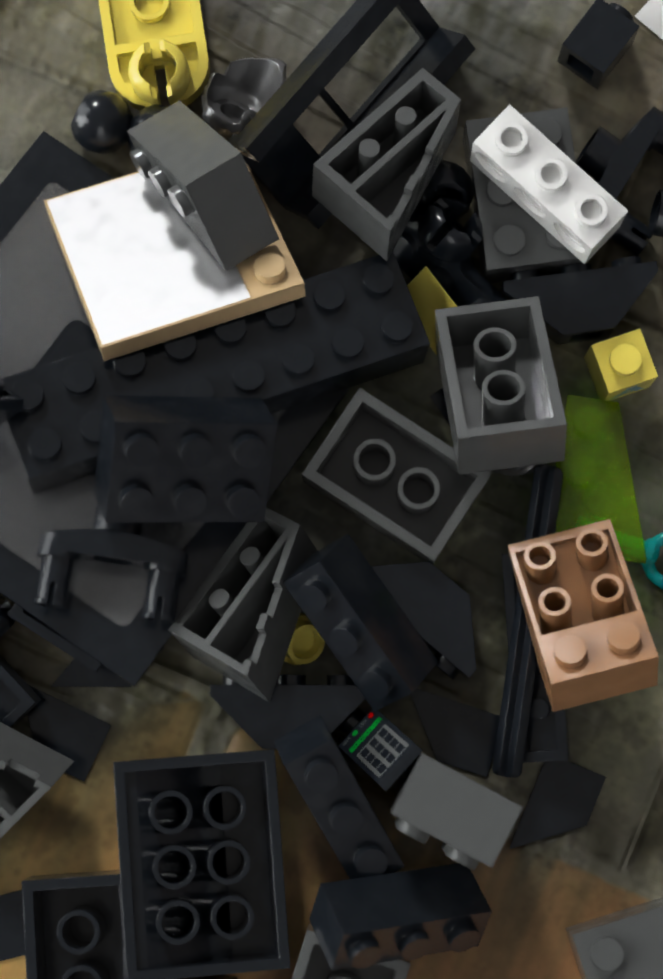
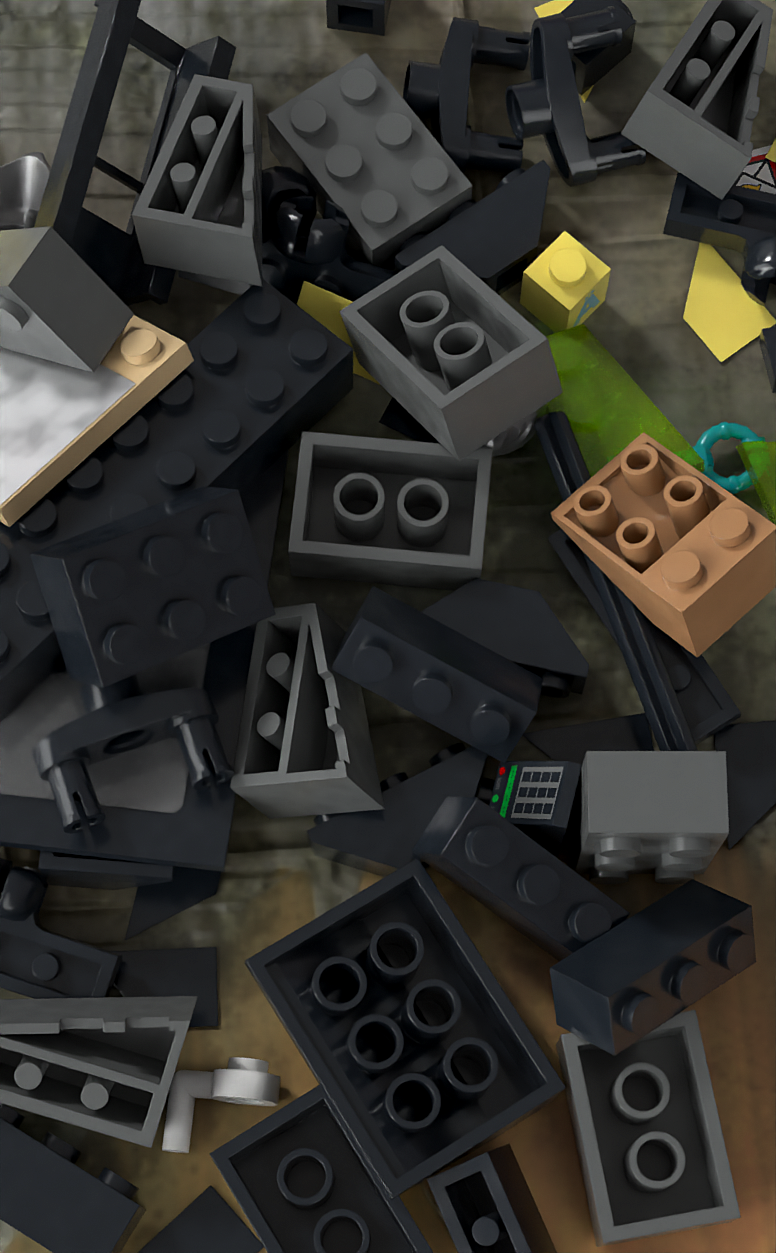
camera: 35 degrees left, 10 degrees down
light yellow plate [284,613,325,665] -> none
white brick [470,104,628,264] -> none
none -> white plate [162,1057,281,1153]

